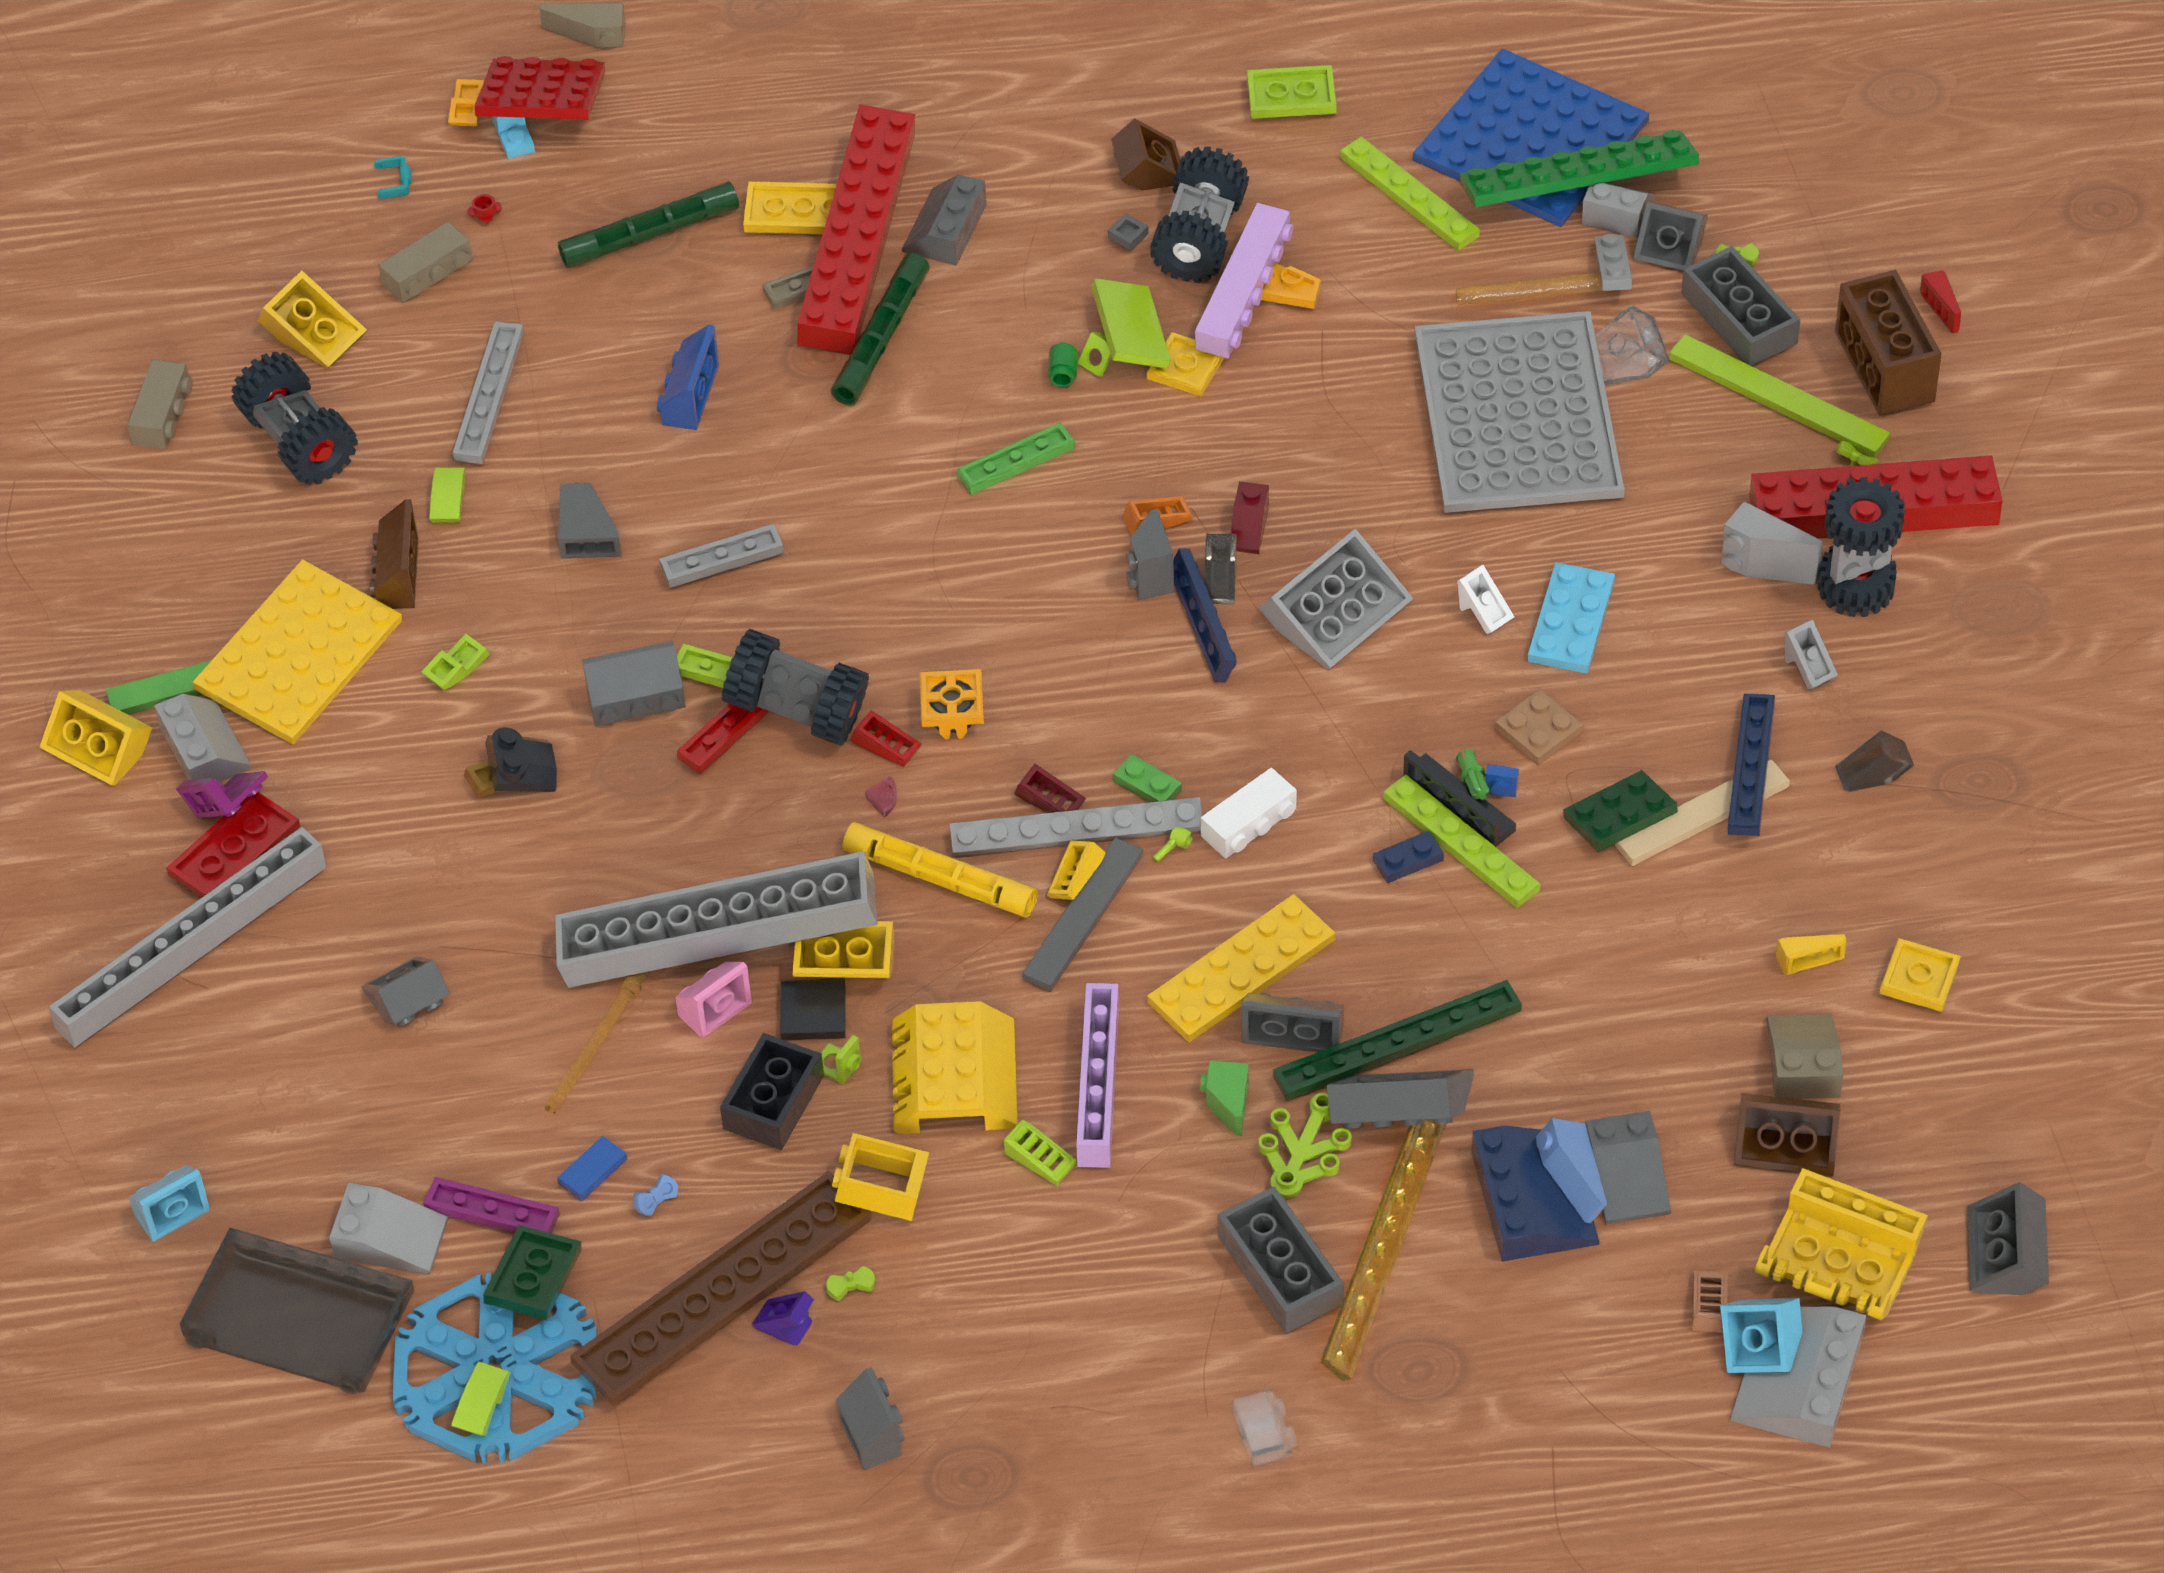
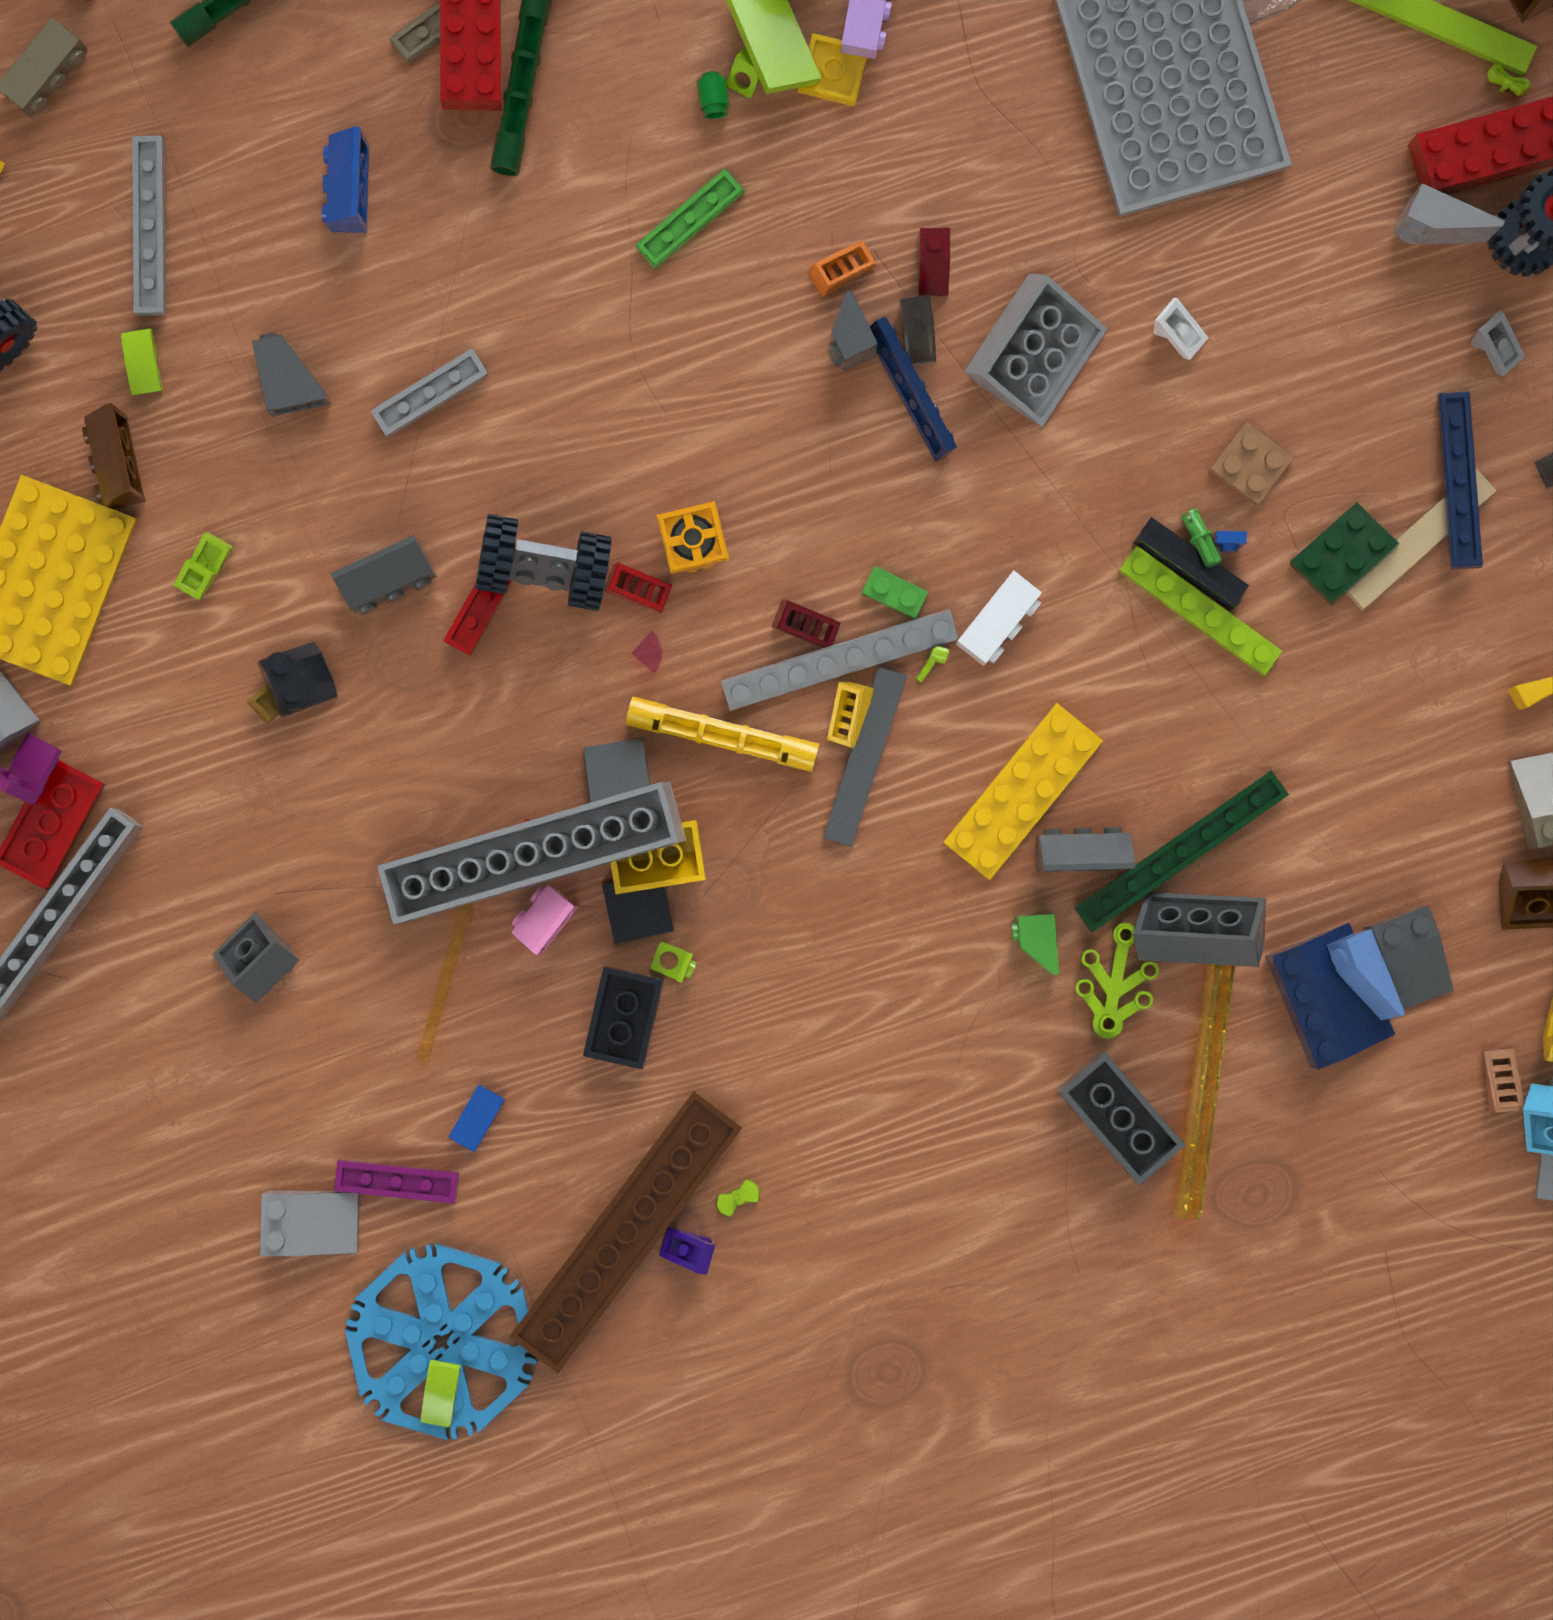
camera: 15 degrees left, 35 degrees up
medium azure slope [129,1165,210,1242] -> none
clear smoke windscreen [180,1228,414,1394] -> none
dark green plate [483,1225,582,1320] -> none
medium blue piece [633,1174,678,1216] -> none
lime plate [677,644,732,688] -> none
yellow window [832,1133,930,1221] -> none
dark grey slope [836,1367,904,1471] -> none
yellow slope [891,1001,1018,1134] -> none
lime slope [1004,1120,1077,1186] -> none
lavender brick [1076,983,1119,1168] -> none
clear brick [1232,1389,1297,1468] -> none
dark blue plate [1373,831,1444,884] -> none
medium azure plate [1528,562,1615,674] -> none

